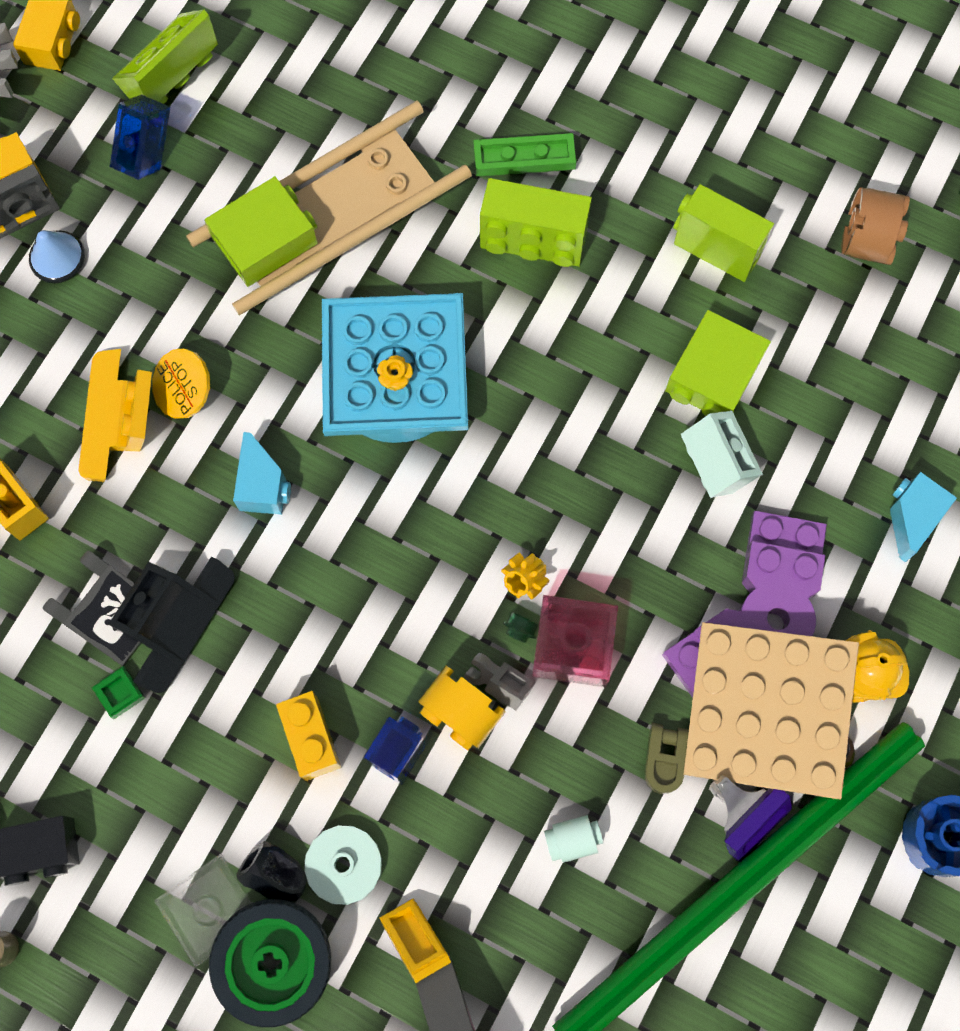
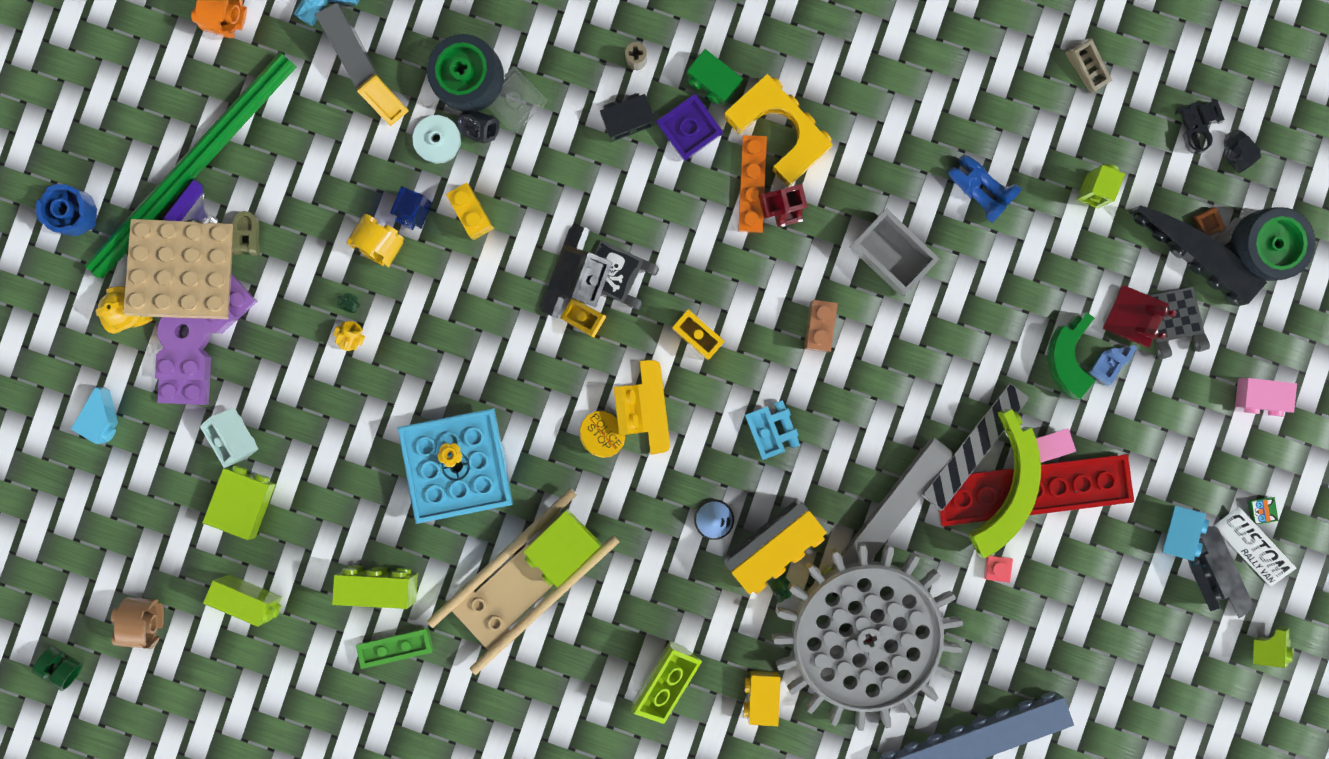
camera: 170 degrees right, 15 degrees up
green tile [91,666,145,719] -> none
clear blue brick [110,94,171,180] -> none
medium azure slope [233,432,291,515] -> none
light grey plate [464,653,536,711] -> none
clear pink brick [532,595,618,688] -> none
light aqua brick [544,815,603,863] -> none
none -> yellow slope [560,298,606,338]

